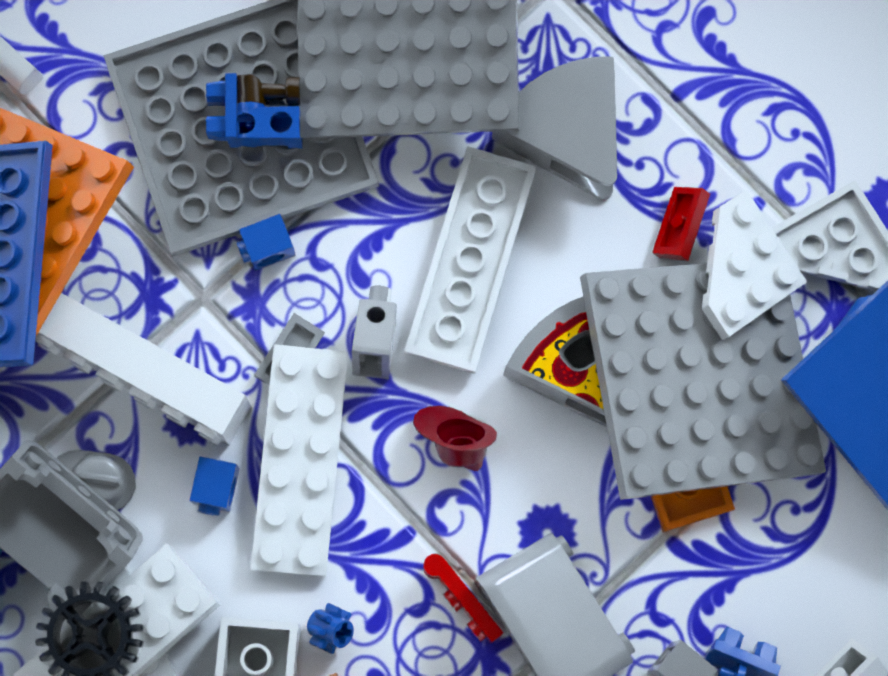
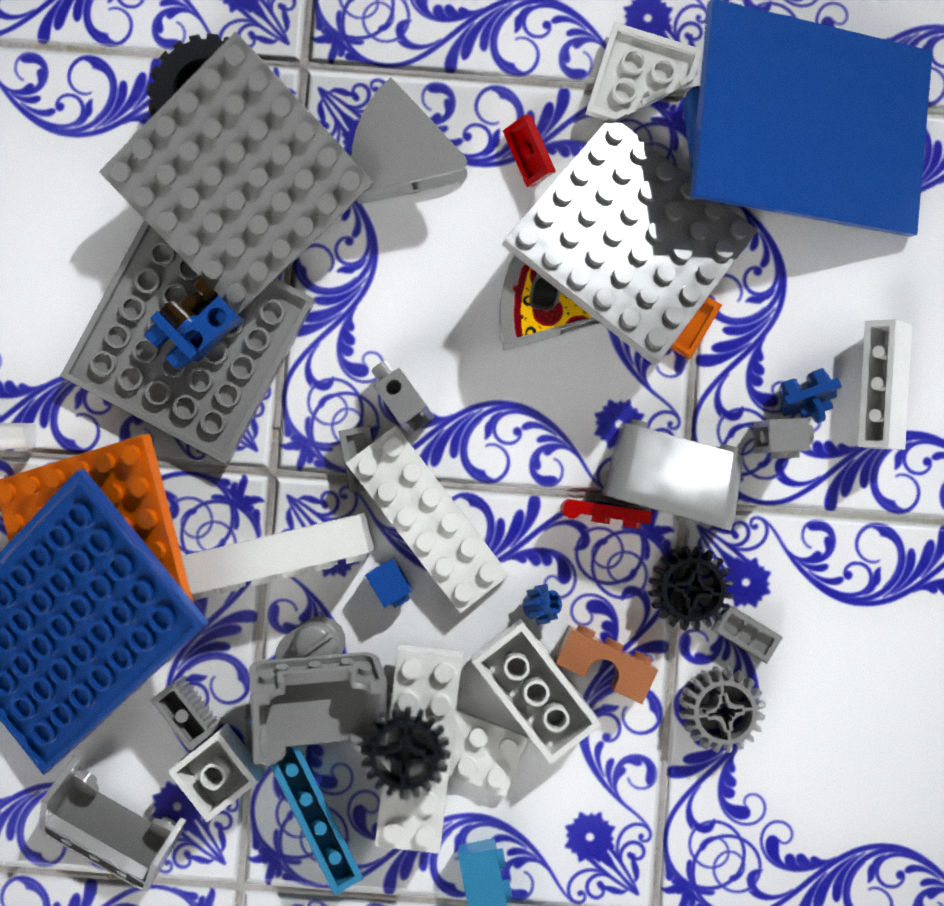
camera: 40 degrees left, 10 degrees up
blue brick [236,214,296,271] -> none
white plate [404,146,537,374] -> none
dark red piece [413,405,497,471] -> none
white plate [702,190,807,340] -> none

